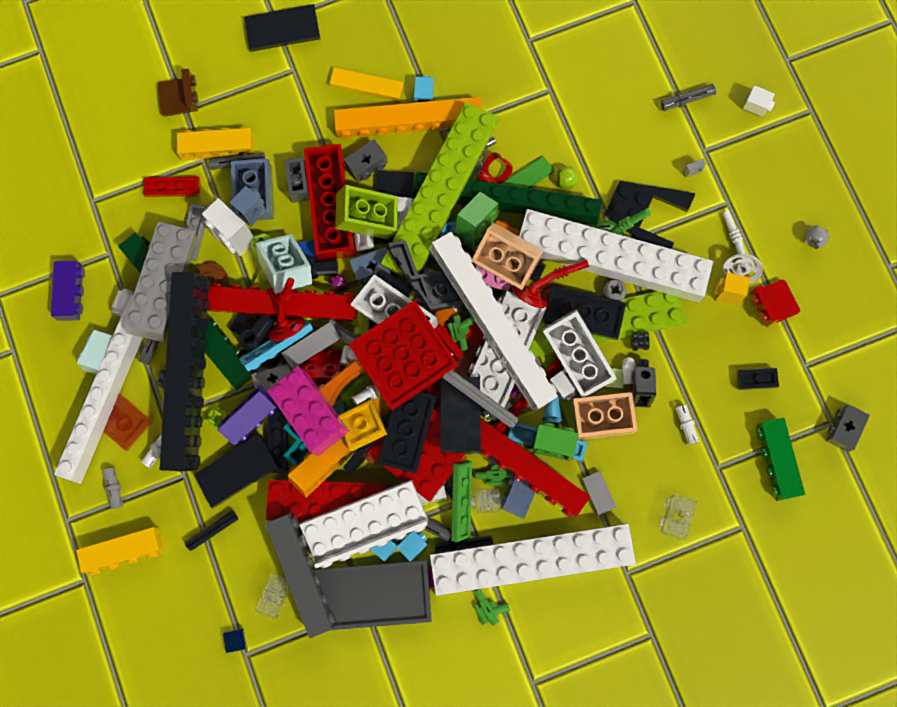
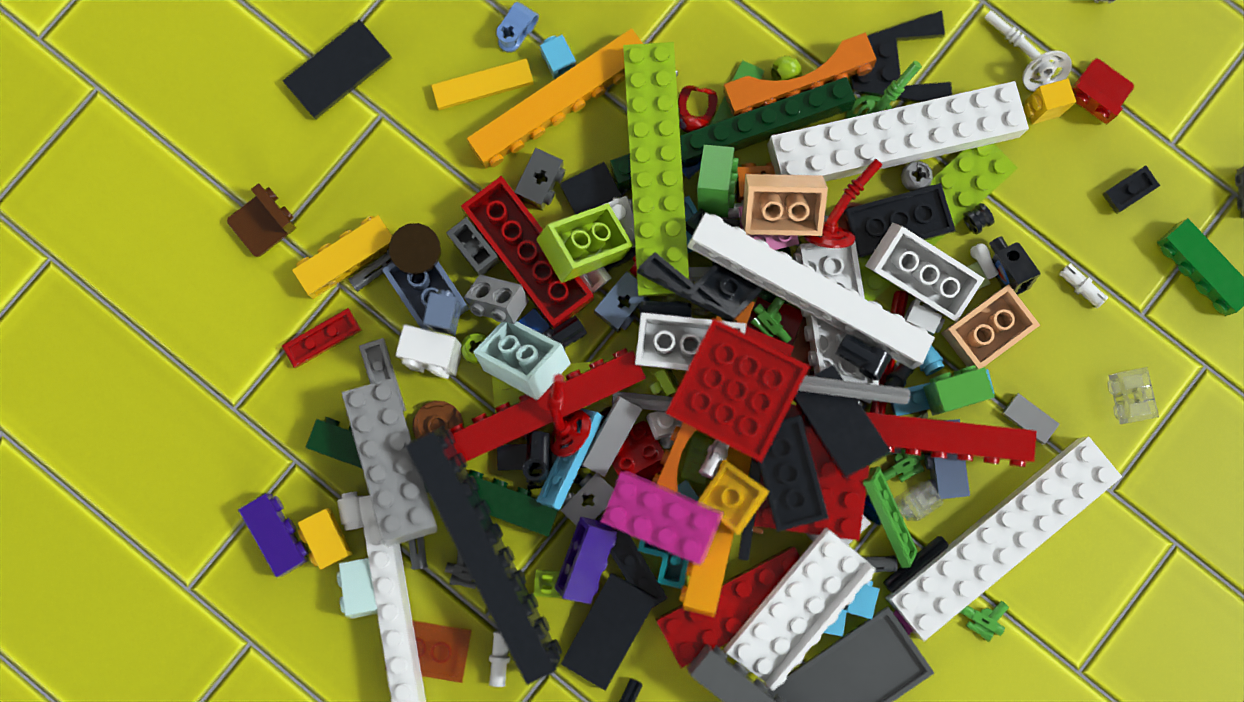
camera: 40 degrees left, 5 degrees up
magenta plate [329,274,347,290] -> none
none -> yellow brick [298,509,353,570]
none -> dark brown tile [389,223,441,275]
none -> light grey brick [464,274,529,324]
none -> medium blue piece [497,1,539,52]
none -> orange arch [724,32,877,117]
none -> black piece [835,333,892,381]
none -> black pin [883,363,914,403]

